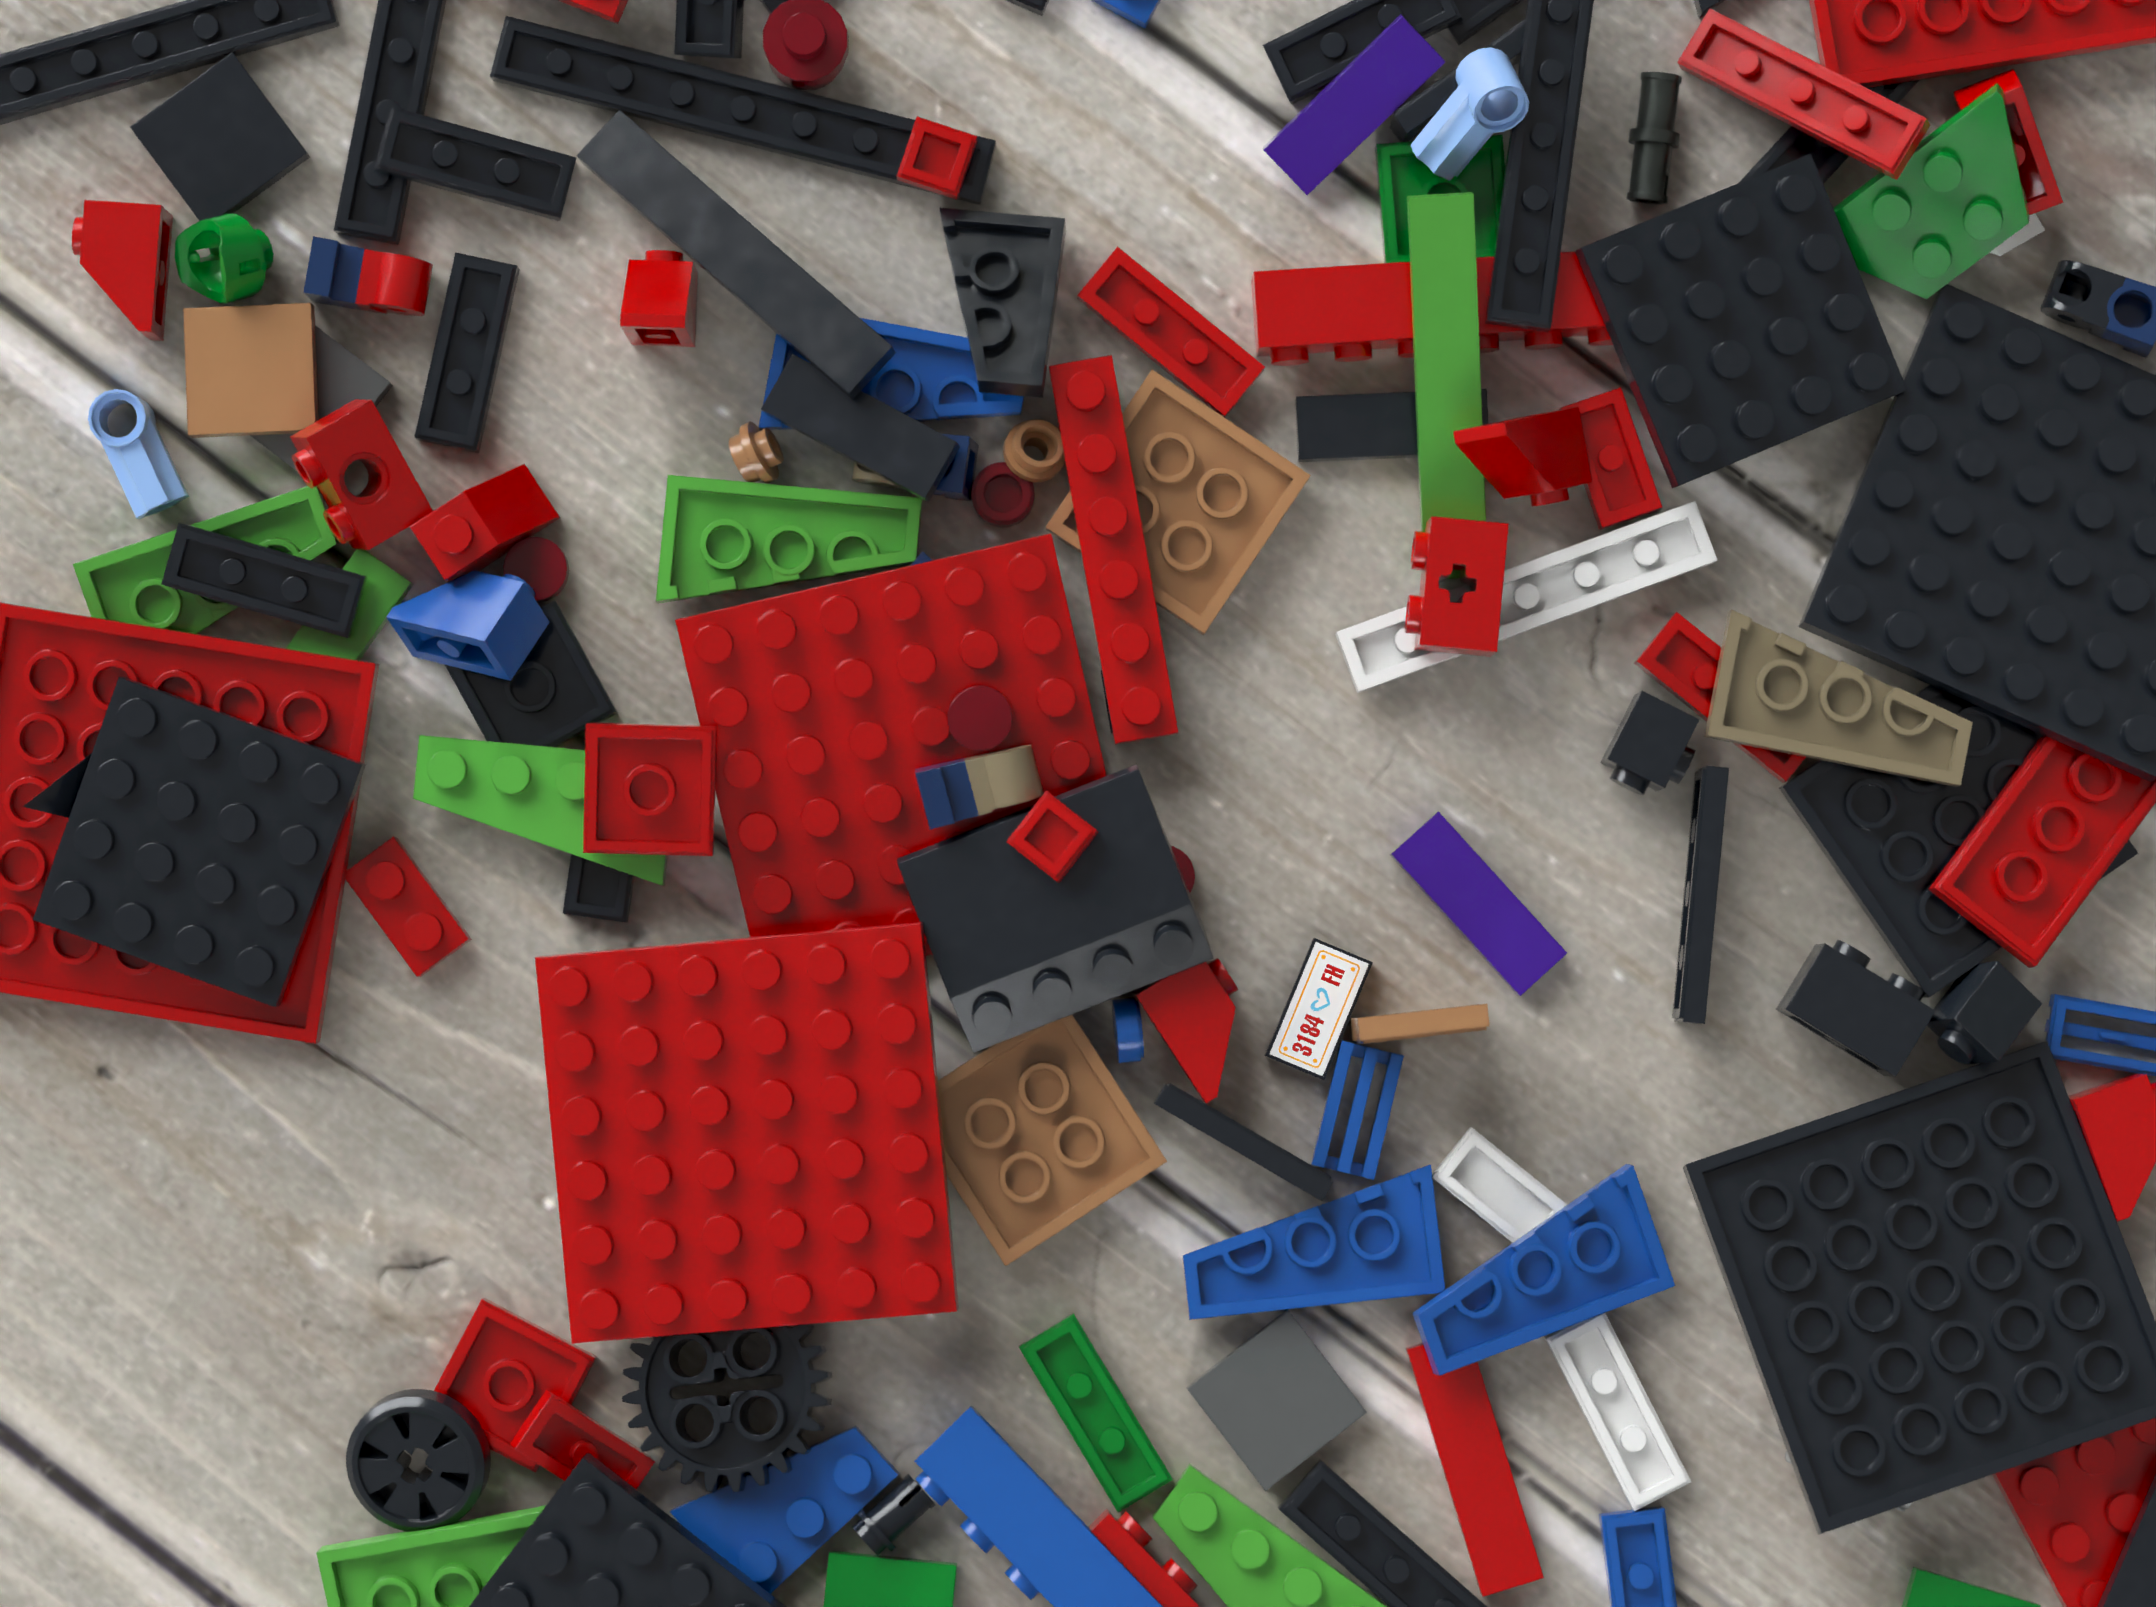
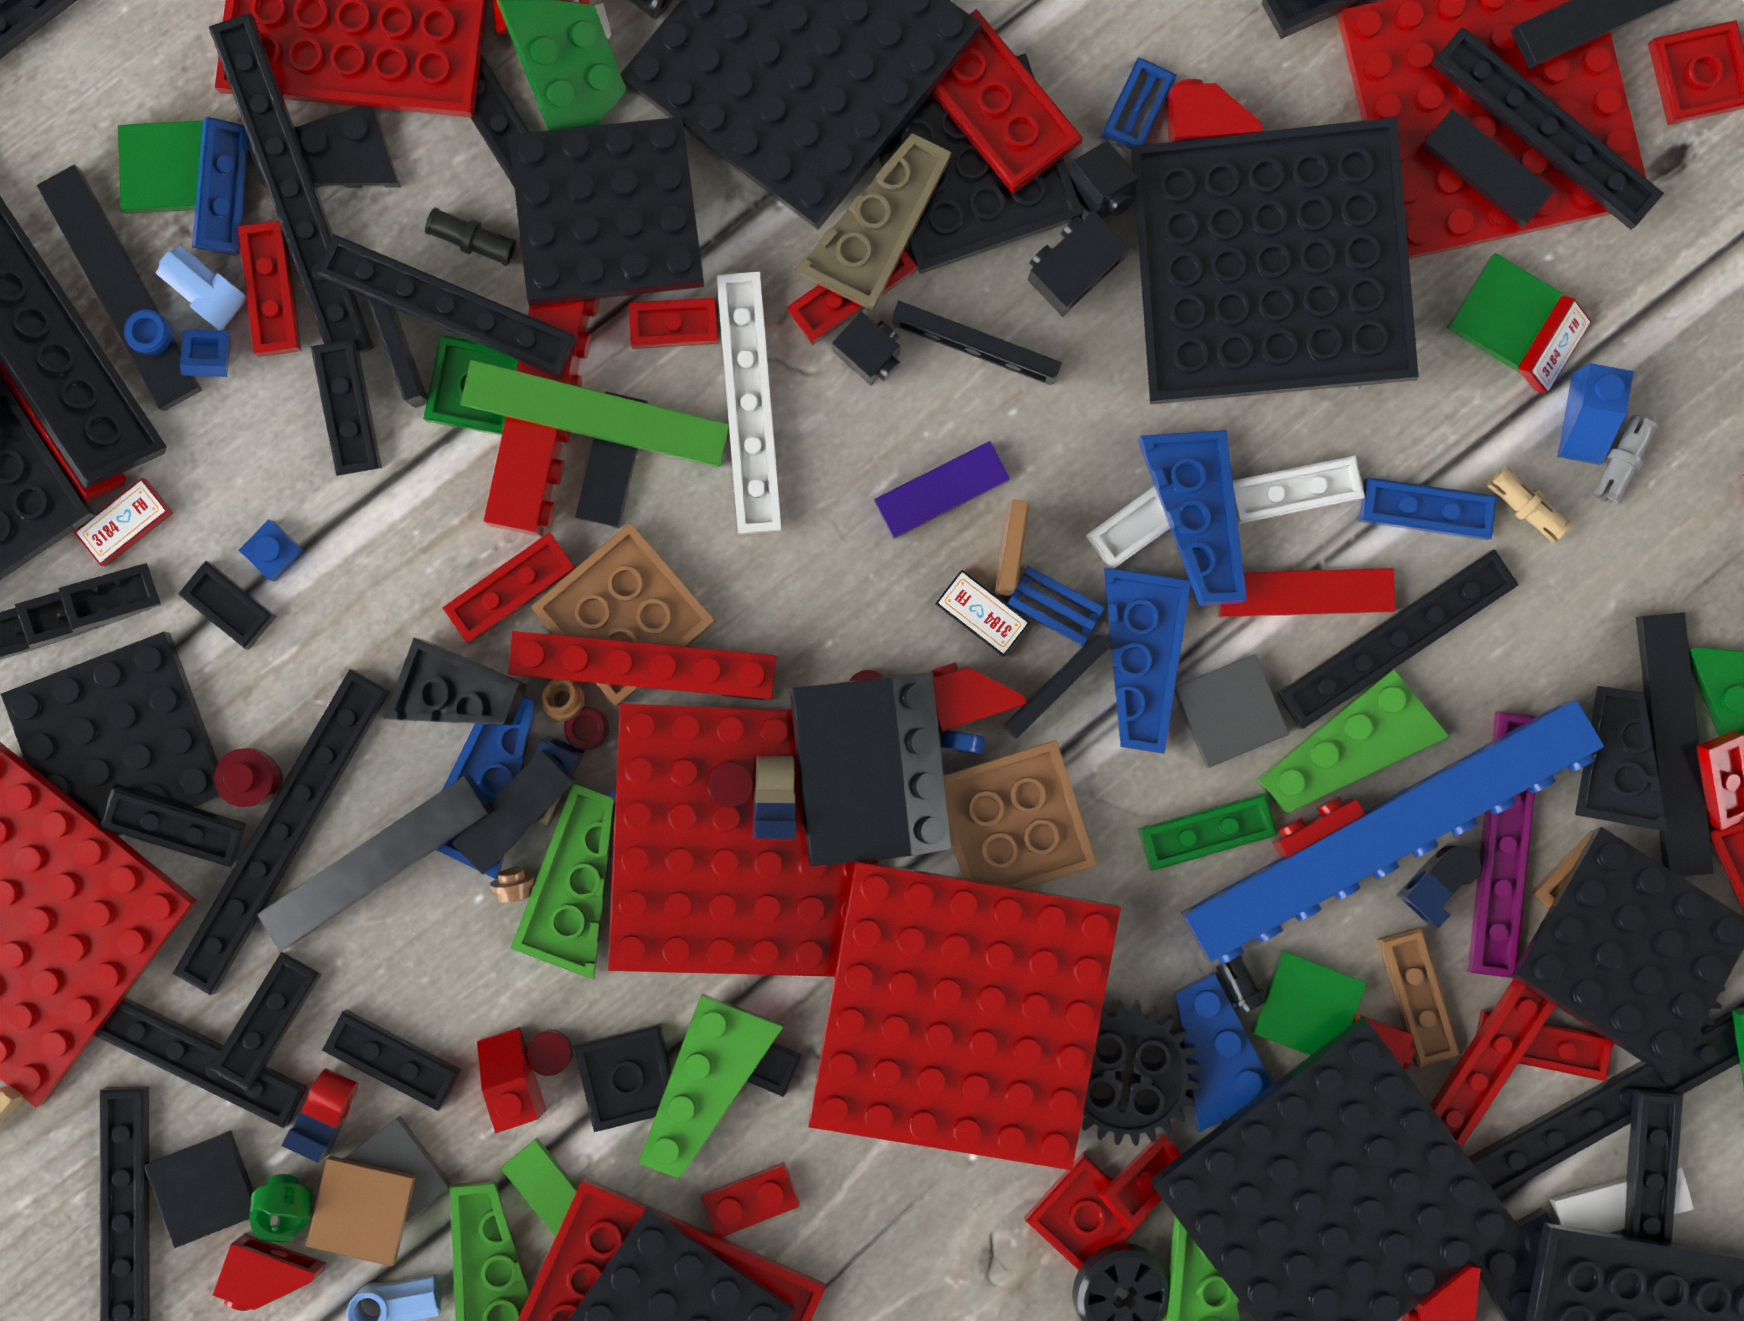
camera: 70 degrees left, 0 degrees up
black tile [161,523,367,638] -> none
red brick [290,399,433,550] -> none
blue slope [386,570,549,681] -> none
red tile [583,723,717,856] -> none
red slope [620,250,698,347] -> none
red tile [897,116,978,200] -> none
red tile [1006,791,1099,883] -> none
dark purple tile [1263,14,1446,195] -> none
red brick [1405,516,1509,657] -> none
light blue piece [1411,47,1529,181] -> none
red slope [1453,407,1592,507] -> none
red tile [1677,8,1930,180] -> none

